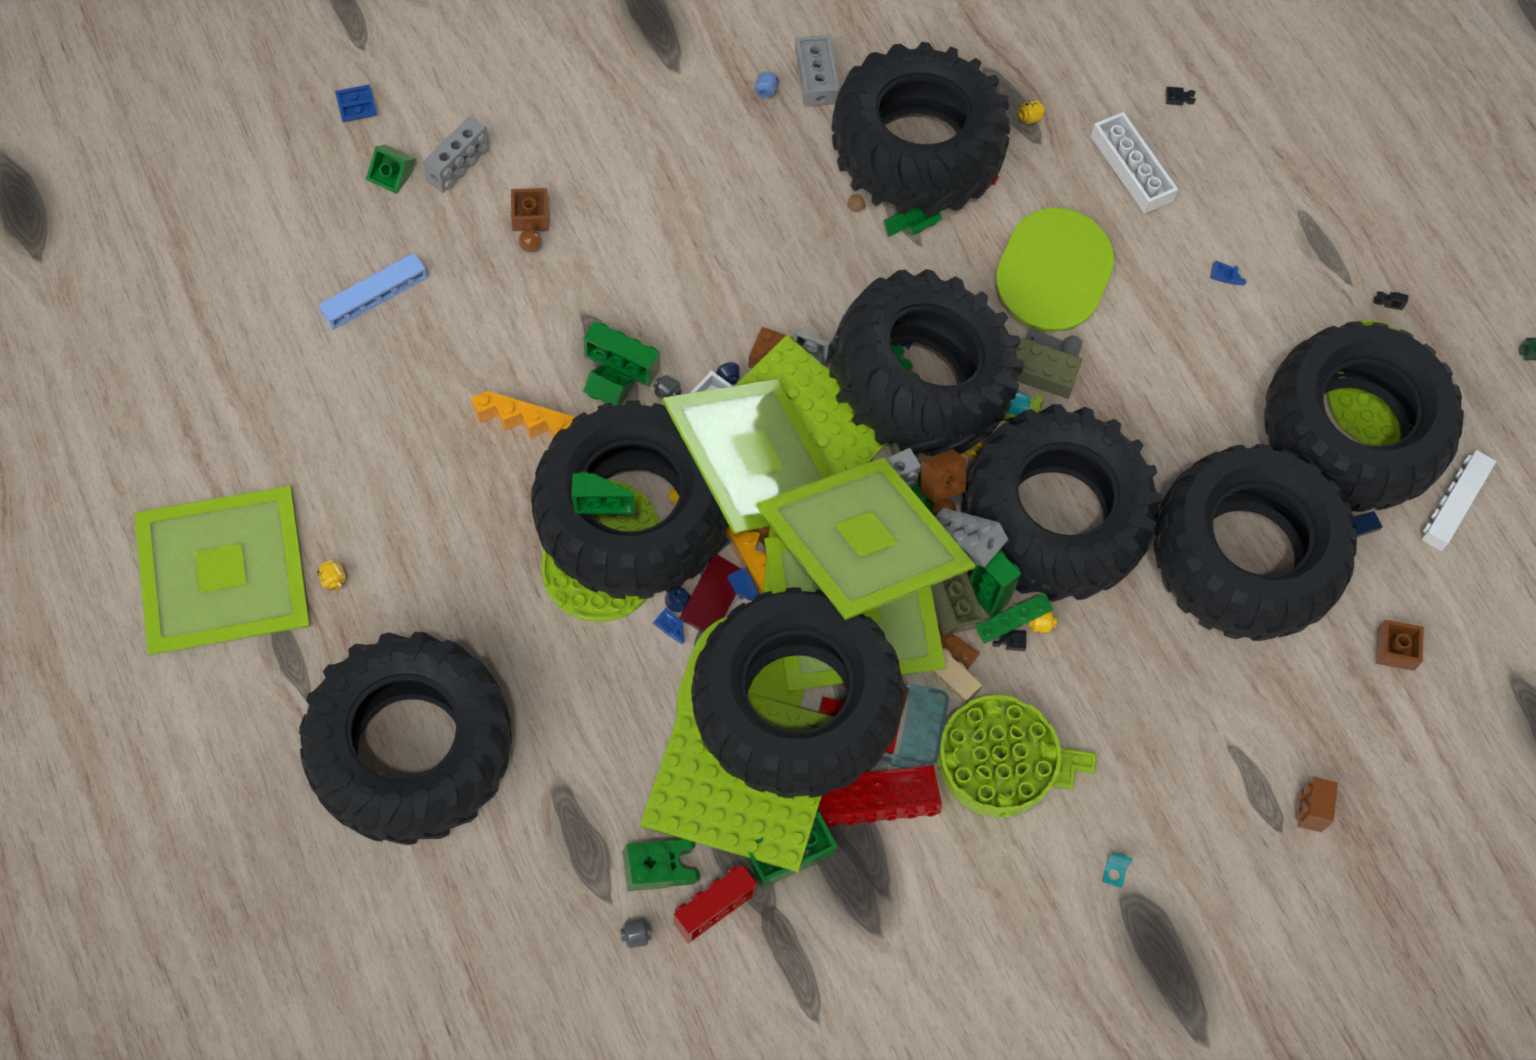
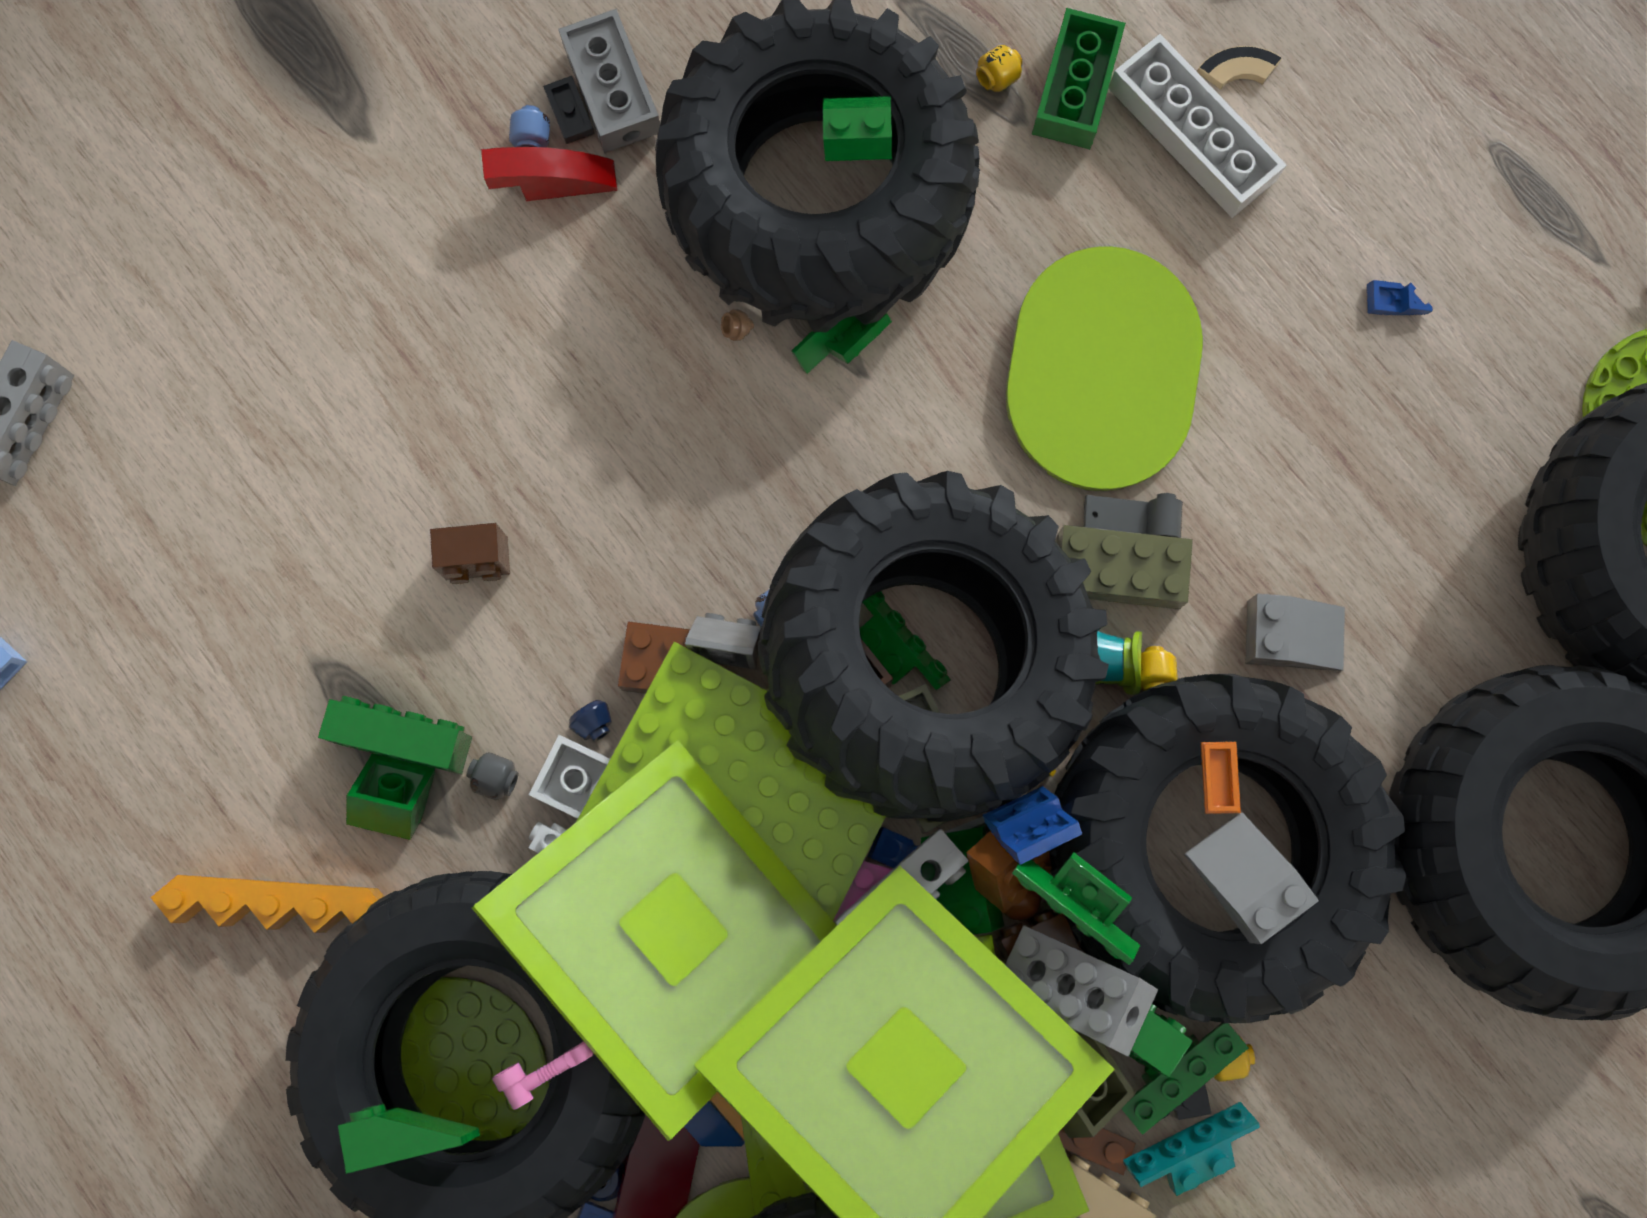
camera: 10 degrees left, 15 degrees up
dark orange brick [511,188,549,252] -> none
none -> reddish brown brick [430,523,510,584]
none -> red slope [481,147,618,202]
none -> bright pink brick [492,1041,594,1110]
none -> black plate [543,76,595,144]
none -> green slope [823,97,892,161]
none -> blue slope [982,786,1082,865]
none -> green bracket [1012,852,1140,965]
none -> green brick [1032,7,1126,150]
none -> teal bracket [1123,1102,1260,1196]
none -> light grey slope [1185,812,1319,944]
none -> tan tile [1197,46,1282,90]
none -> orange tile [1201,742,1241,814]
none -> light grey slope [1245,594,1345,671]

